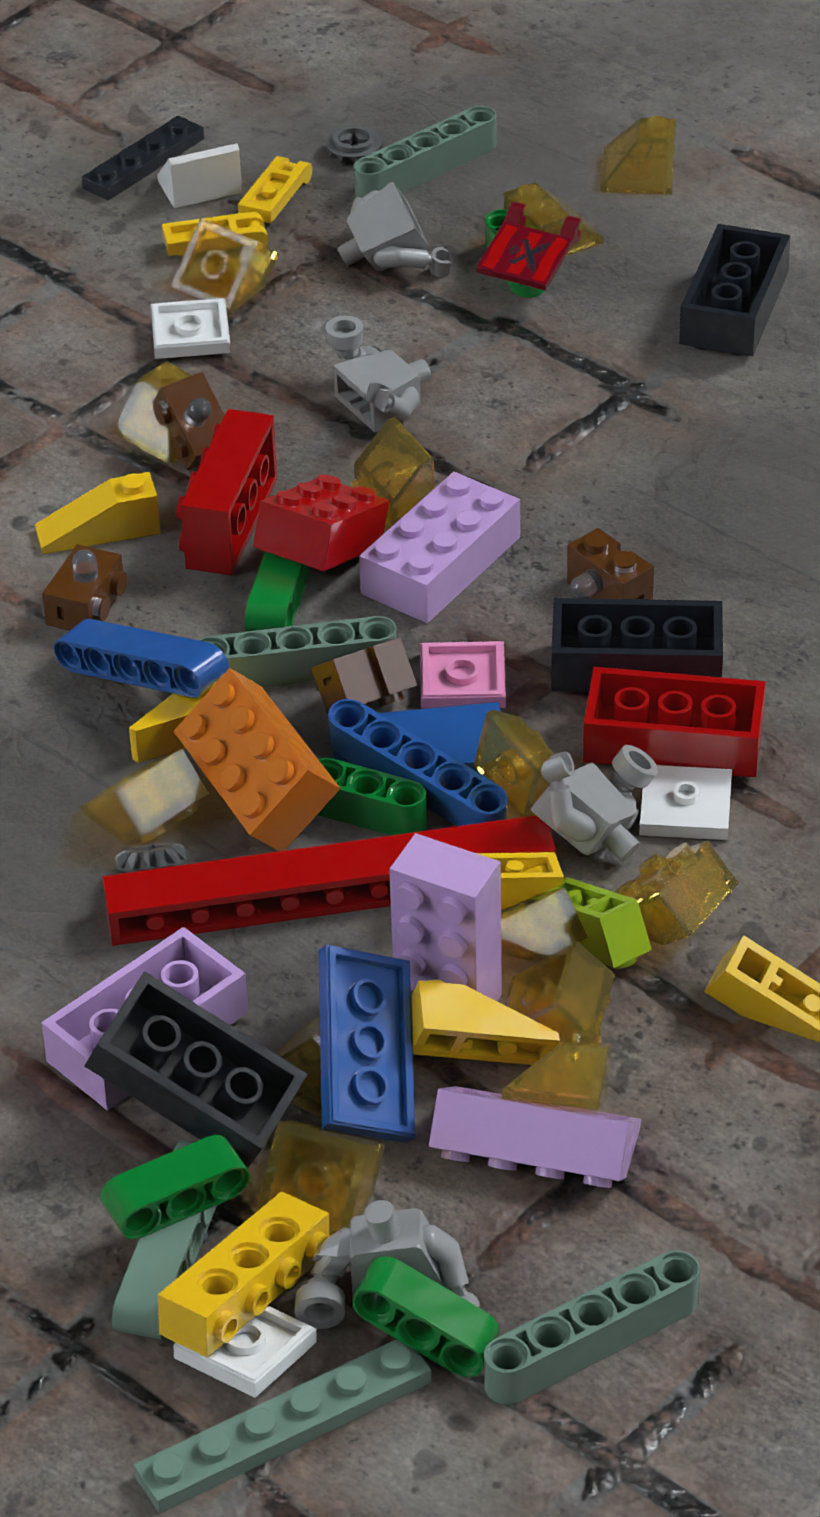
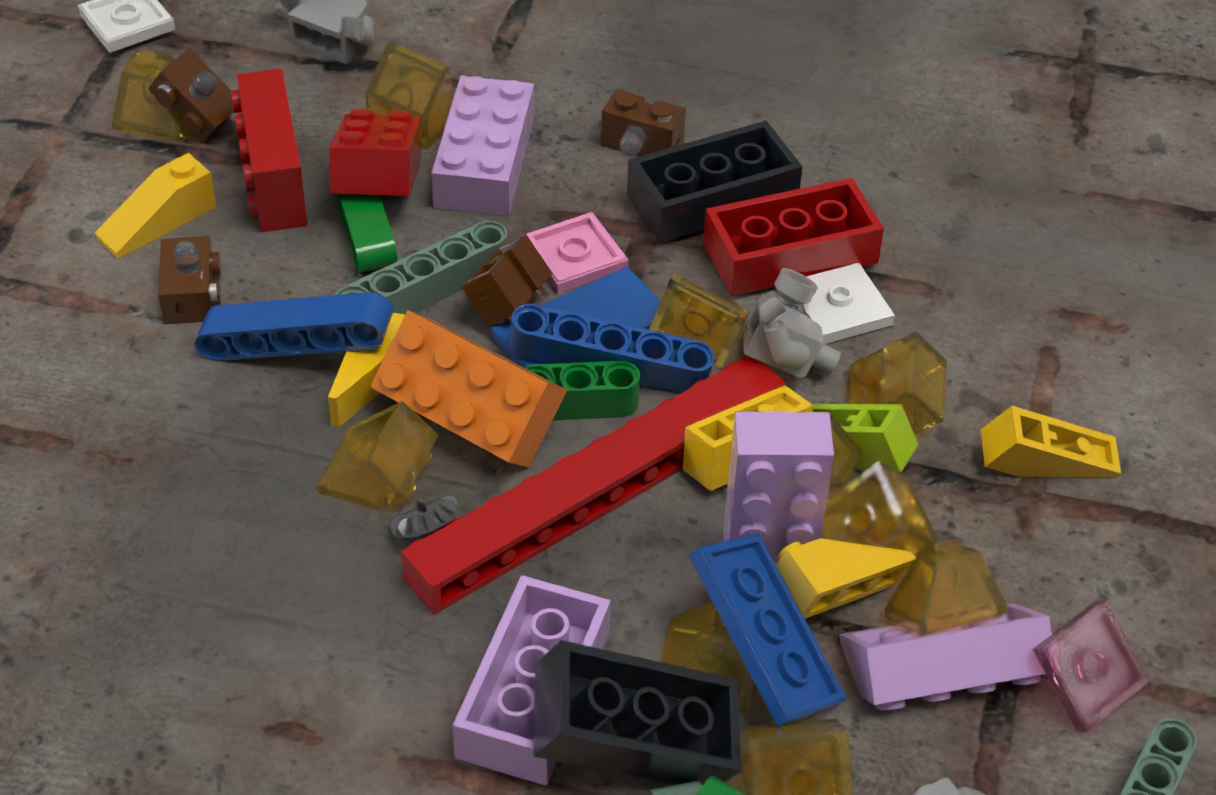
camera: 30 degrees left, 5 degrees up
none -> clear pink tile [1033,600,1150,732]

